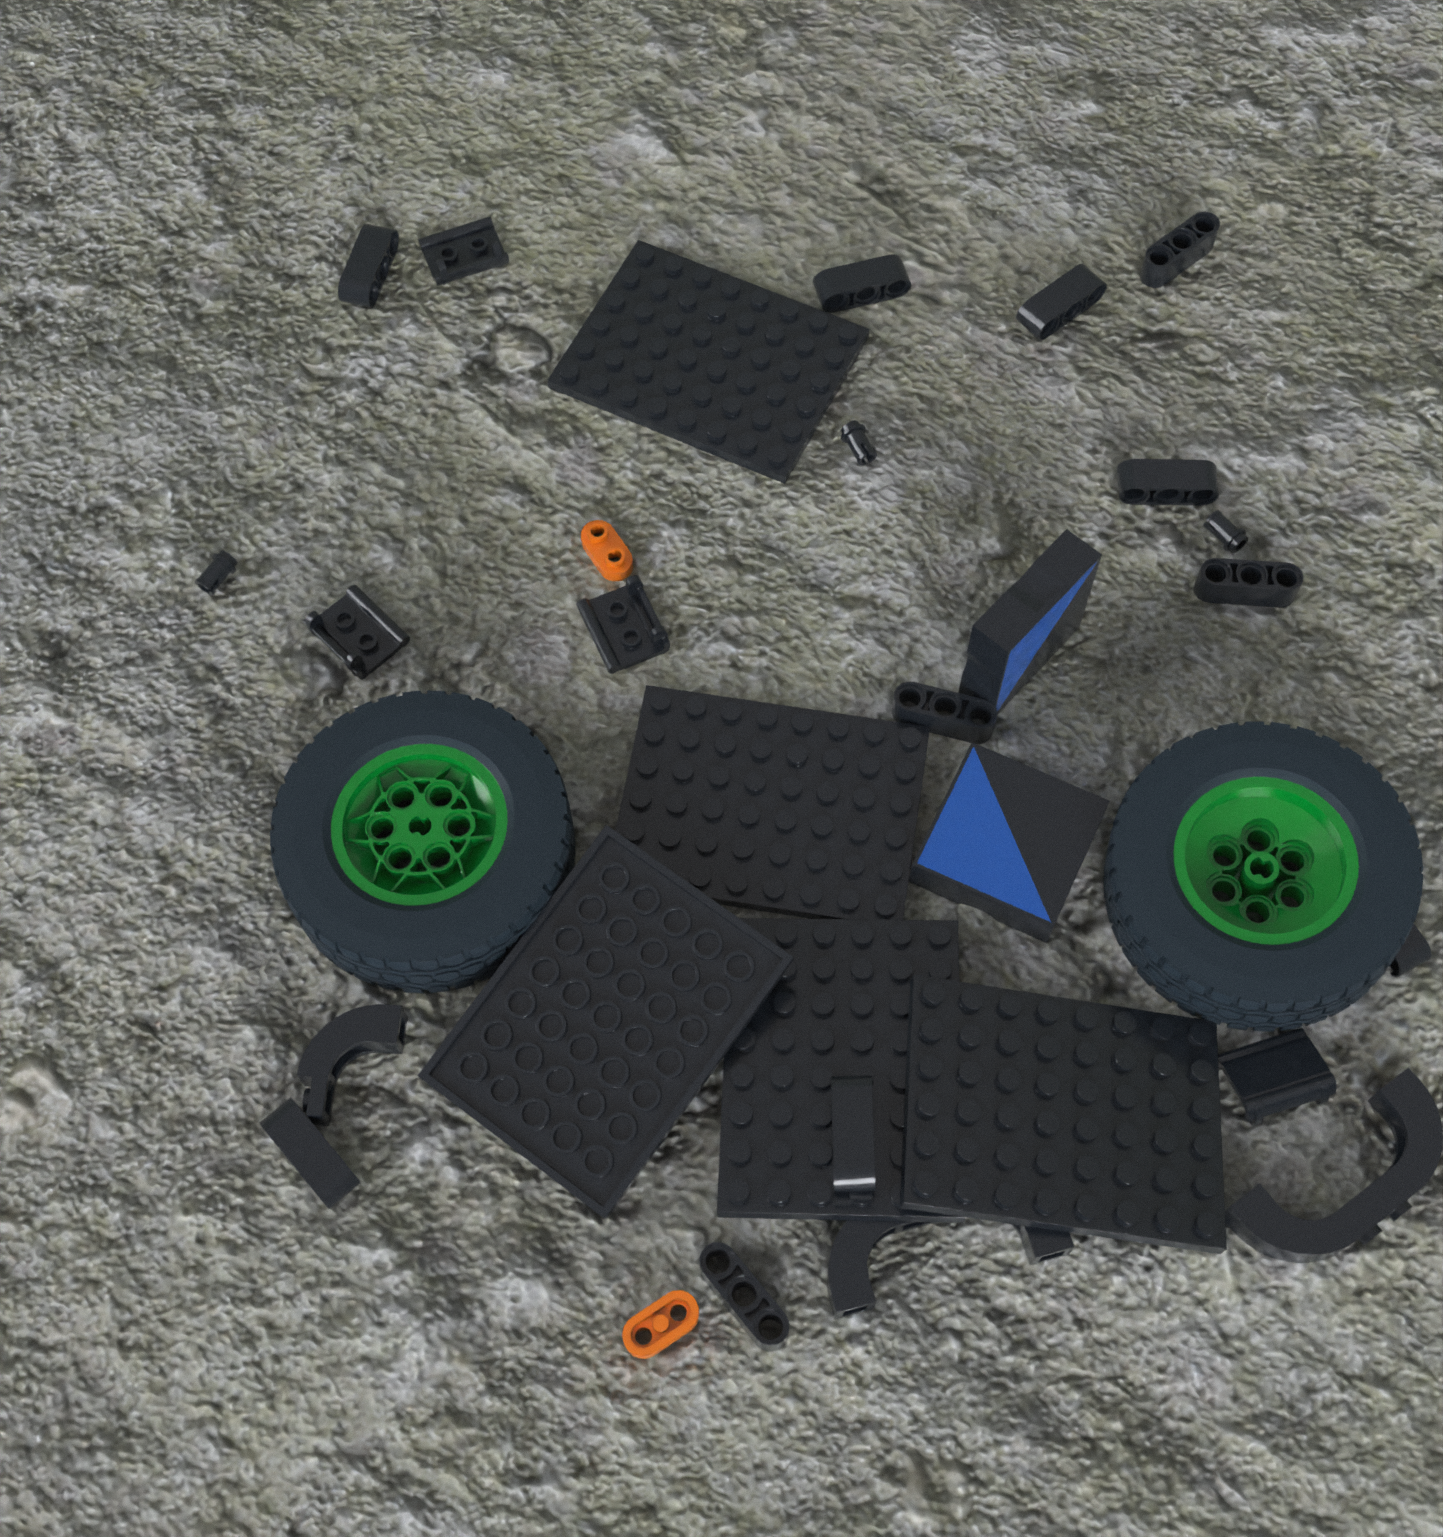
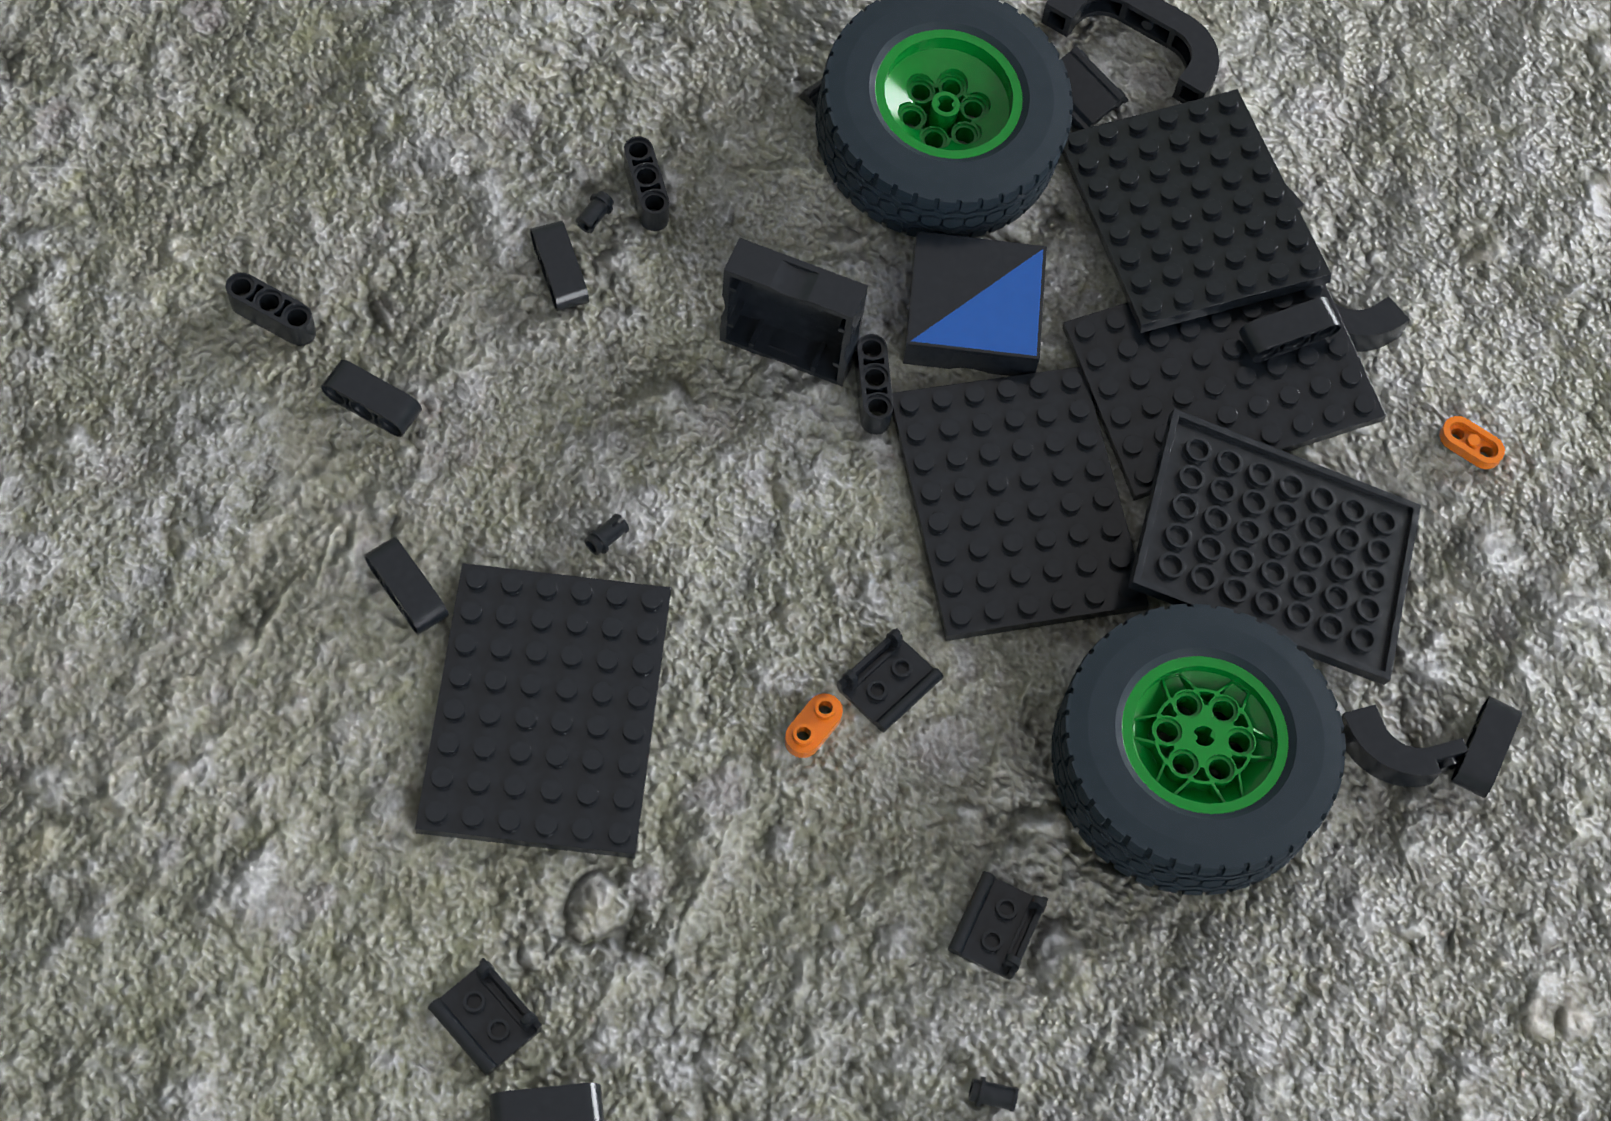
camera: 120 degrees left, 0 degrees up
black beam [699,1242,790,1352] -> none

